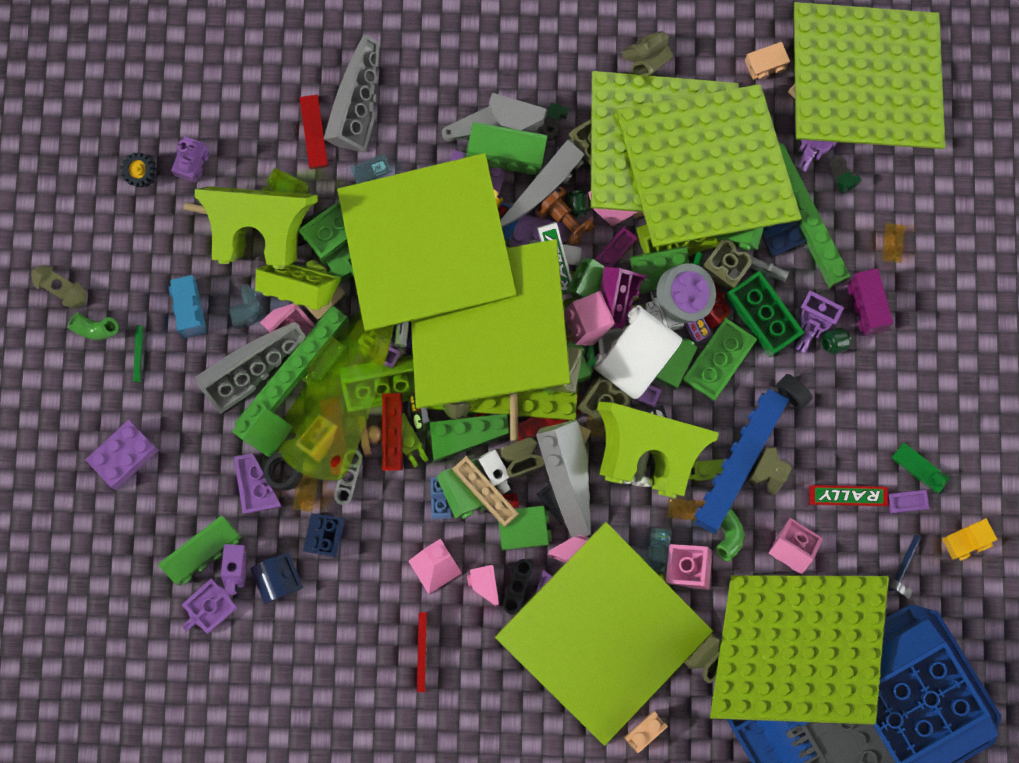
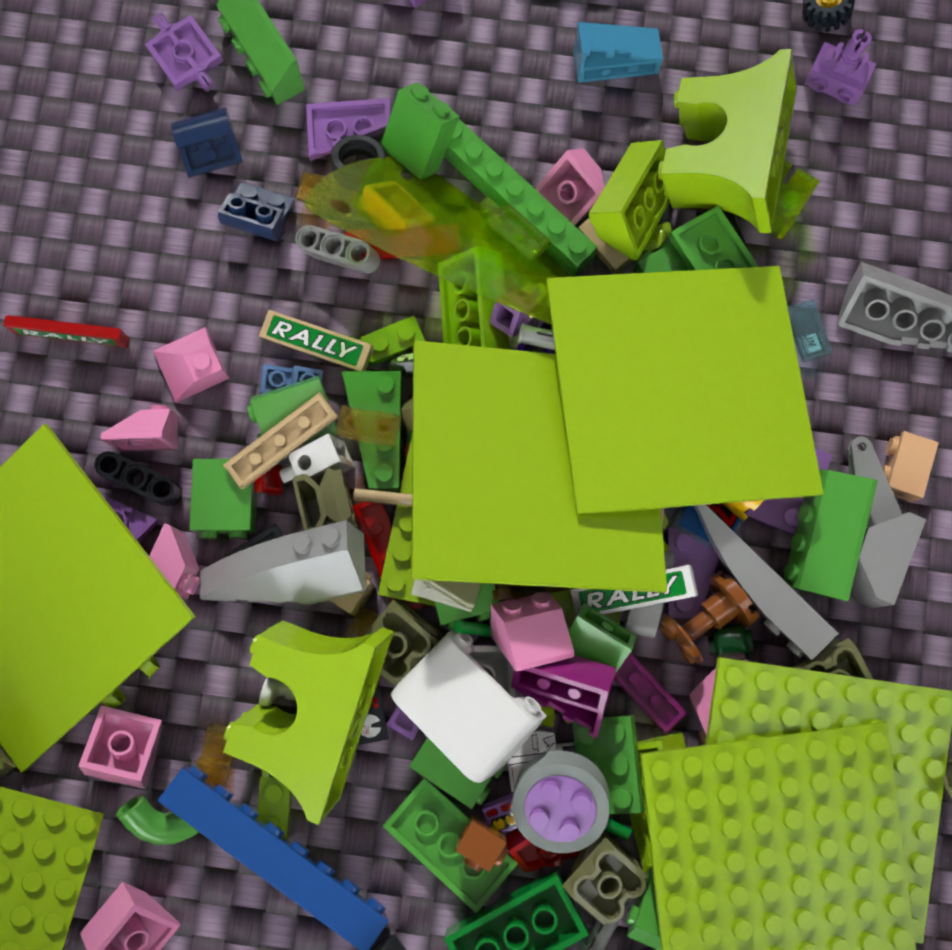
camera: 95 degrees right, 0 degrees up
light grey wedge [195,322,306,414] -> none
medium lavender torso [221,544,248,595] -> none
clear light blue brick [229,284,262,329] -> none
red tile [299,94,328,170] -> none
medium nougat tile [357,416,382,457] -> none
red tile [382,393,403,471] -> none
leg [542,103,569,141] -> none
clear light blue brick [647,527,672,573] -> none
olive piece [748,446,792,496] -> none
none -> tile [259,310,374,371]
none -> clear yellow slope [335,405,402,447]
none -> dark orange brick [455,814,508,872]
none -> light nougat brick [882,431,939,503]

